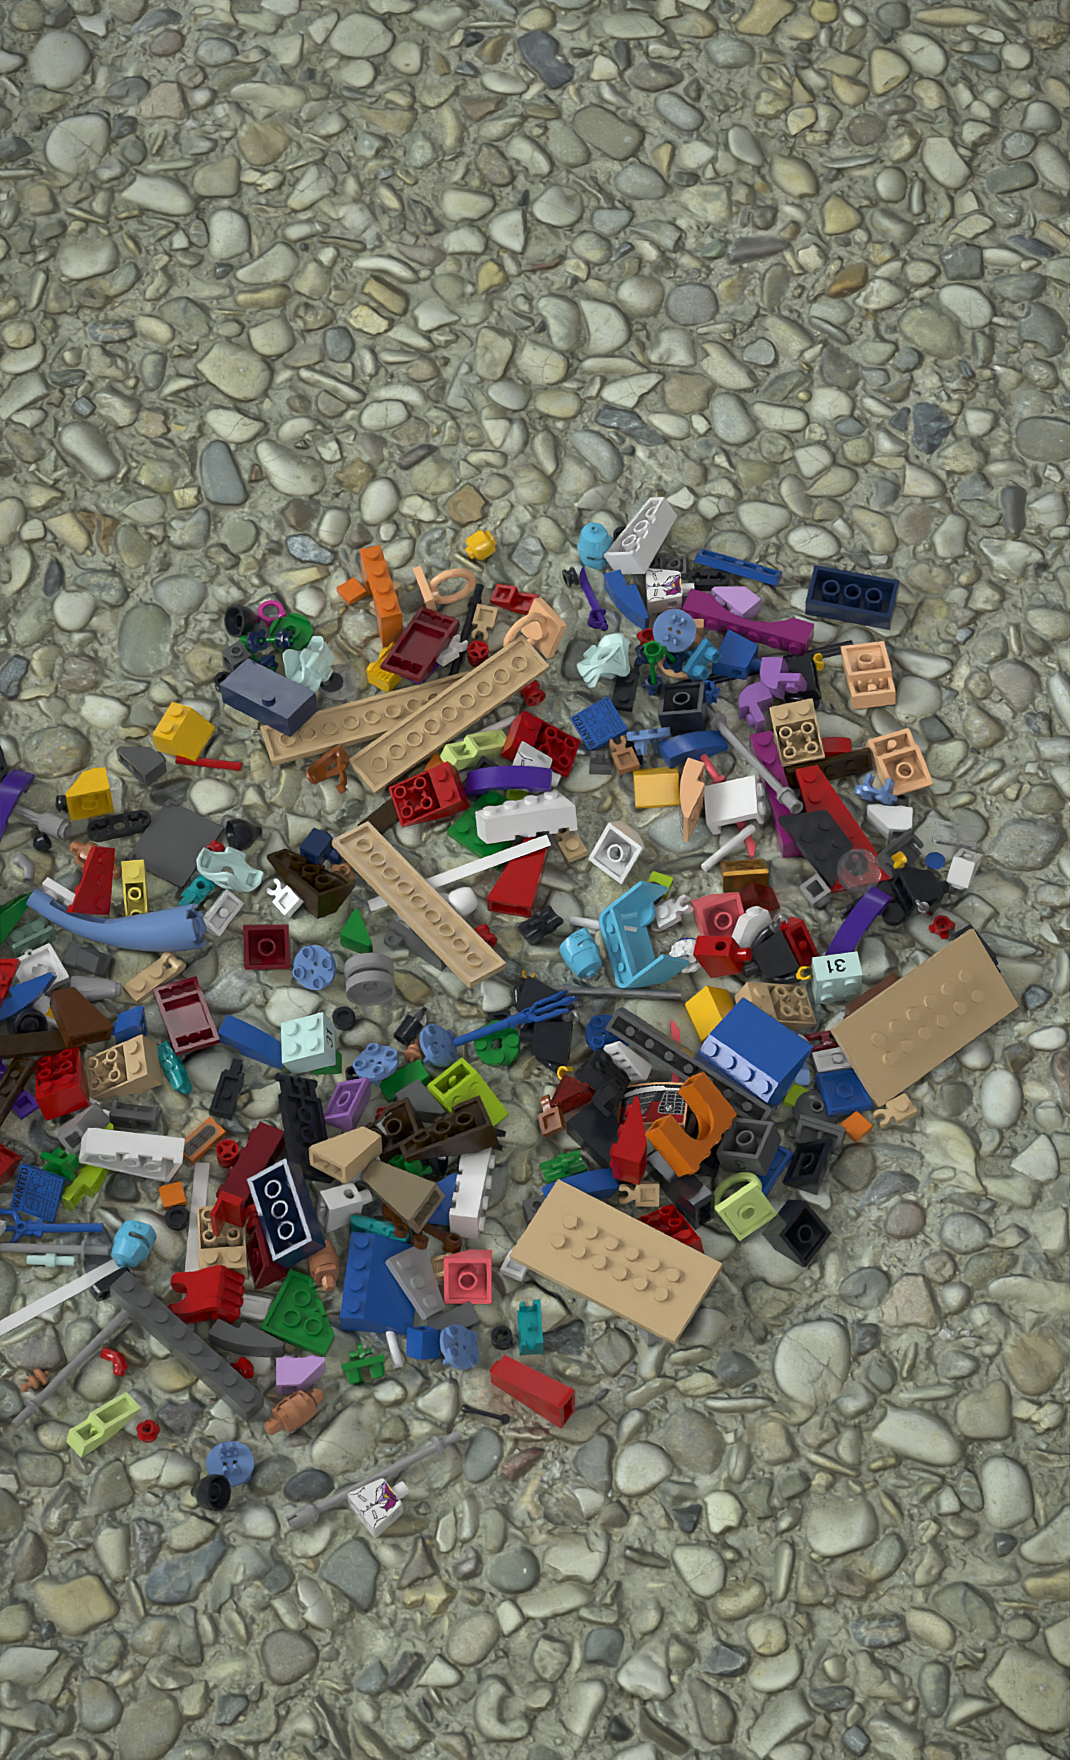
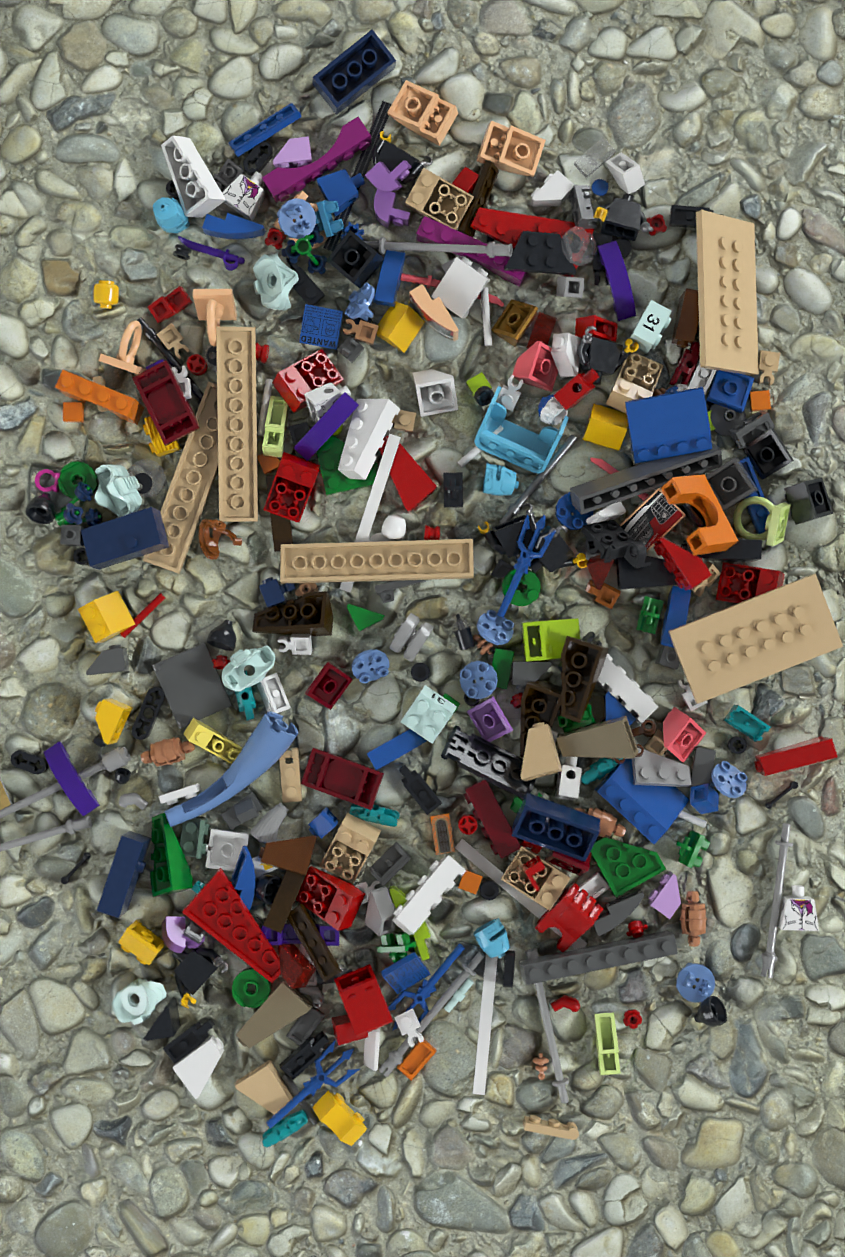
camera: 50 degrees left, 30 degrees up
red wing [67,846,115,915] -> none
medium blue plate [854,773,898,806] -> none

